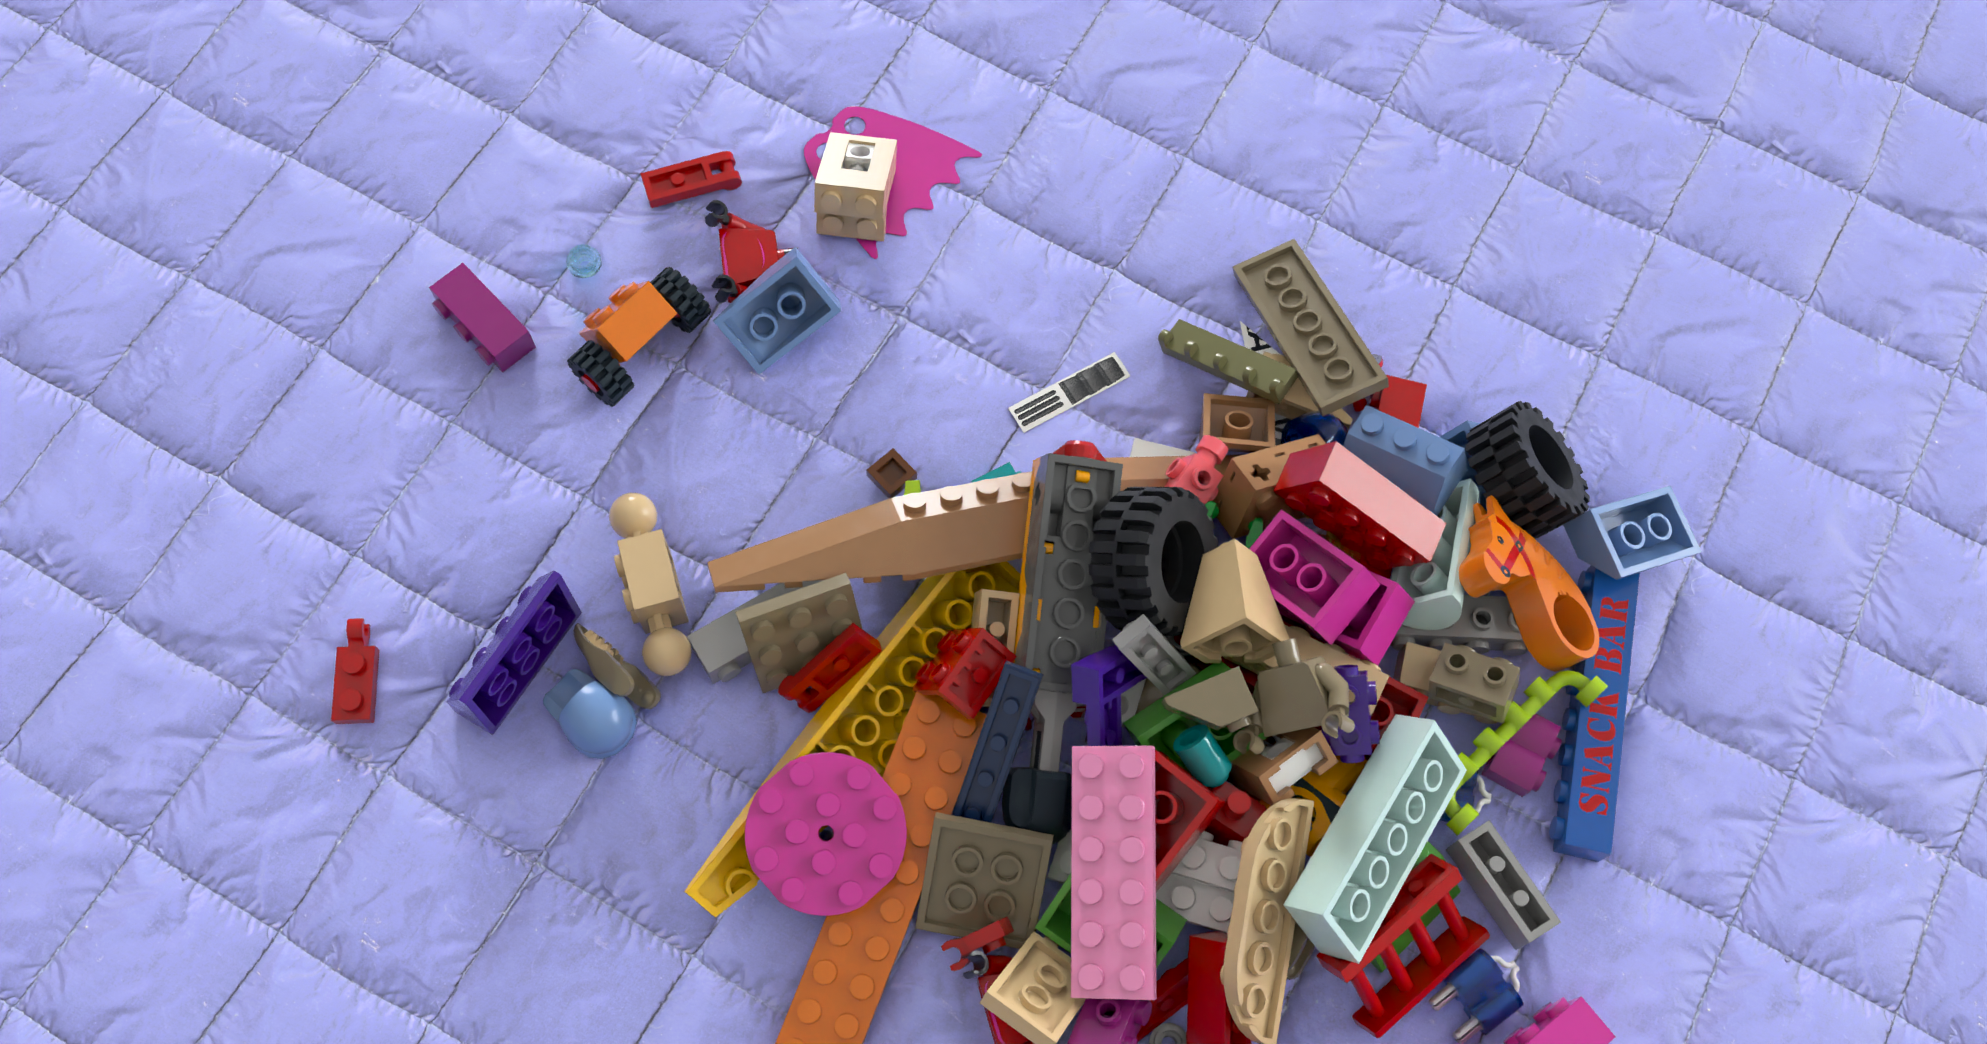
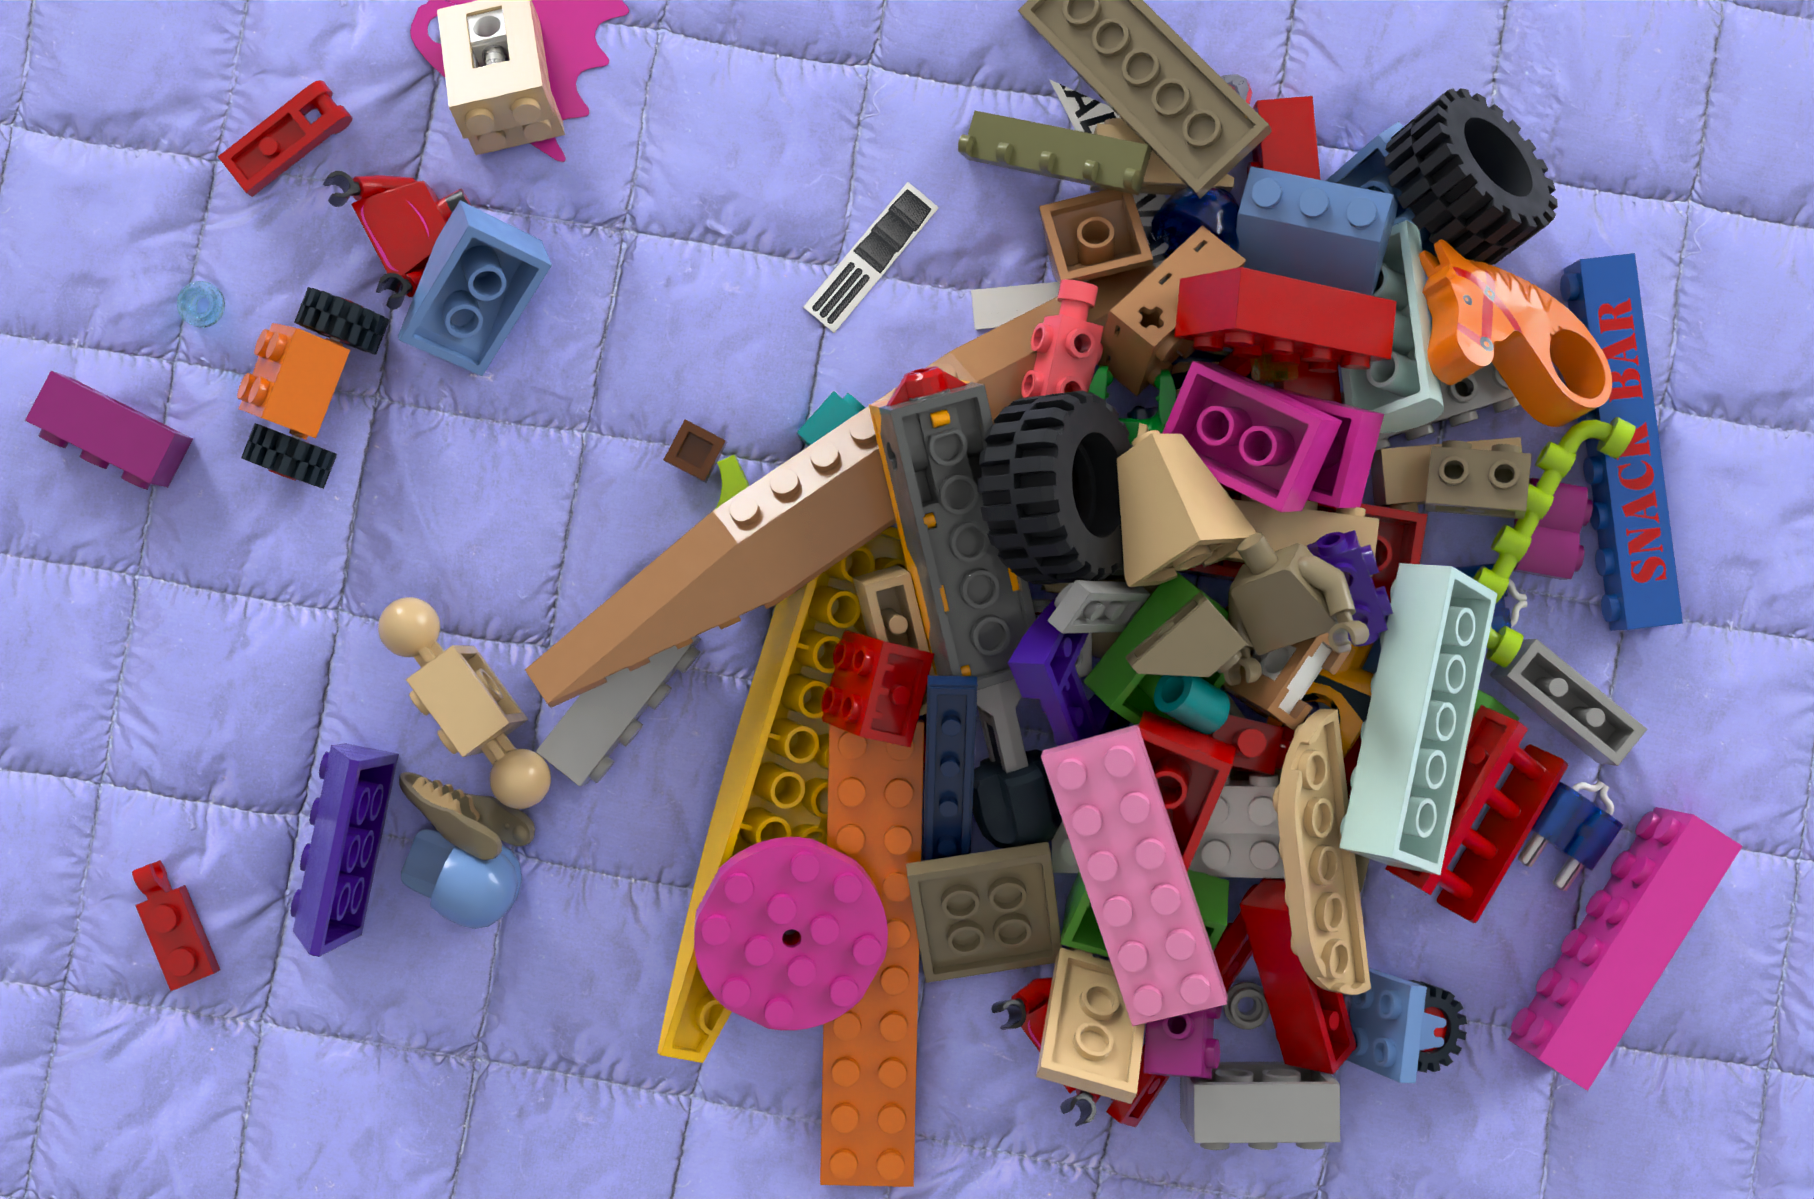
camera: 20 degrees left, 20 degrees up
dark tan plate [735,573,862,693] -> none
red plate [778,623,882,713] -> none
red plate [941,916,1014,971] -> none
medium blue slope [1563,486,1702,580] -> none

